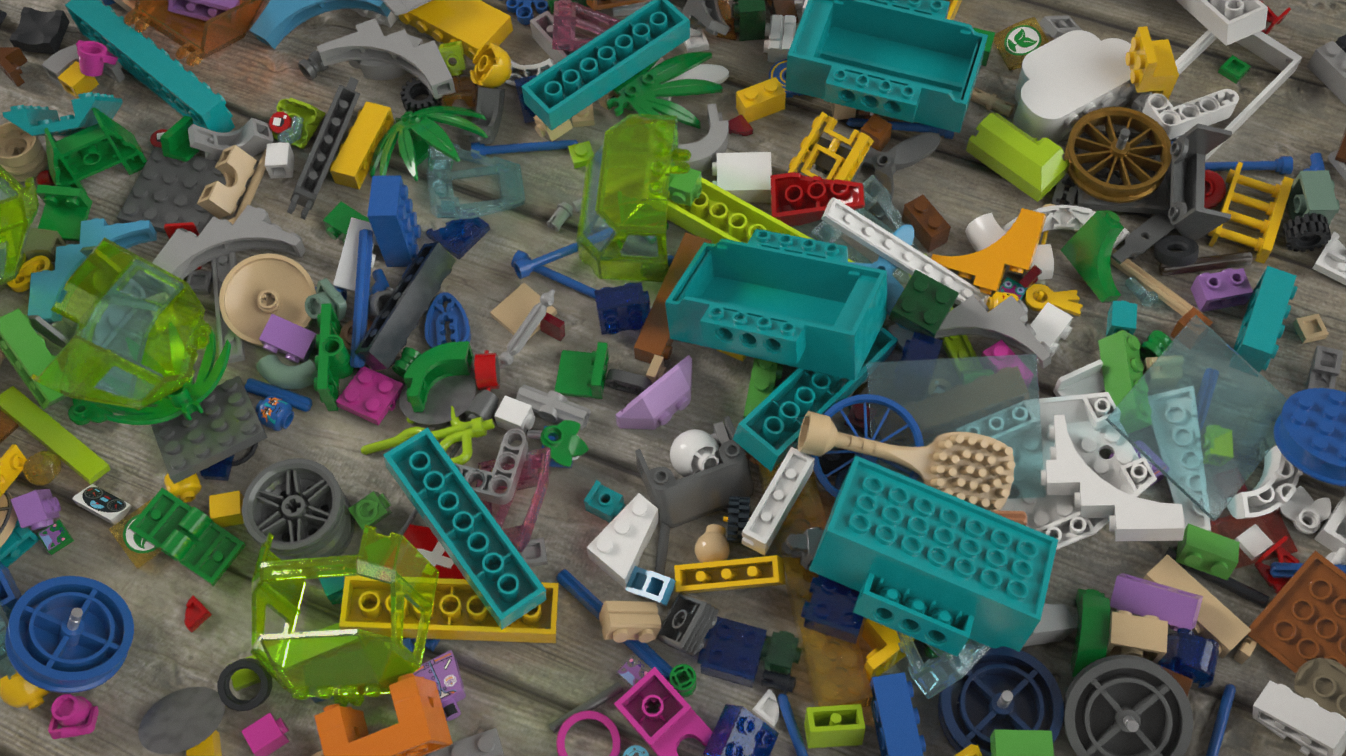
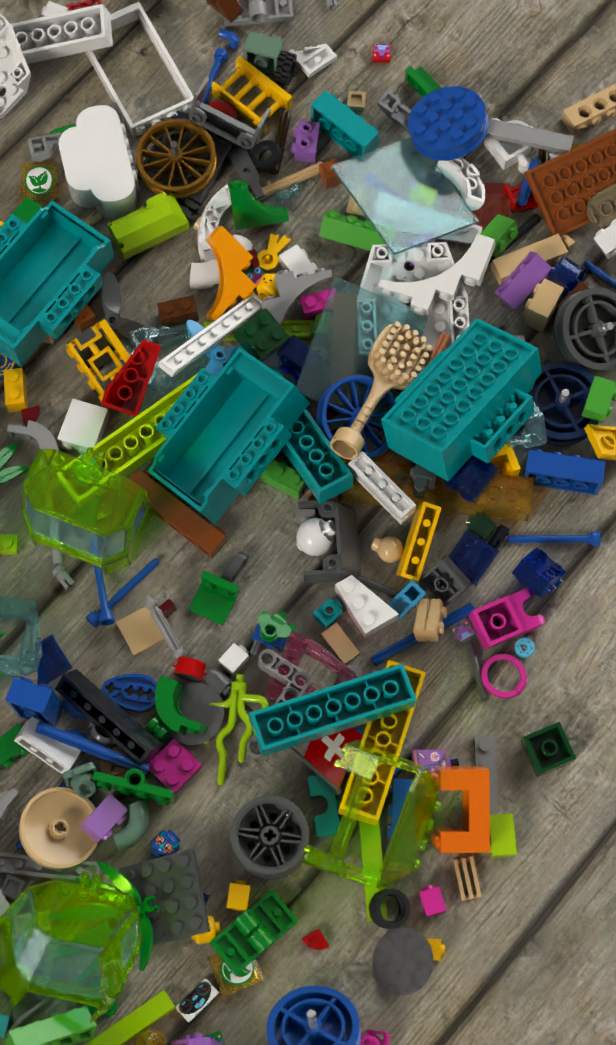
camera: 75 degrees left, 10 degrees up
blue axle [245,378,313,412] -> none
bright green brick [348,491,392,530] -> none
light grey piece [516,384,591,430] -> none
clear blue brick [594,282,650,335] -> none
lavender wedge [615,355,692,430] -> none
tan plate [646,355,667,384] -> none
green wheel [669,664,697,698] -> none
black wheel [723,496,750,543] -> none
white tile [752,689,779,729] -> none
lime brick [804,704,866,749] -> none
white panel [1053,359,1105,397] -> none
green arch [1070,589,1110,677] -> none
teal brick [1106,300,1138,337] -> none
yellow bracket [1125,26,1179,100] -> none
green wheel [1139,330,1172,360] -> none
white beam [1142,89,1239,139] -> none
green tile [1218,55,1251,84] -> none
white tile [1235,524,1274,561] -> none
white plate [1279,486,1331,534] -> none
none -> tan tile [321,622,360,666]

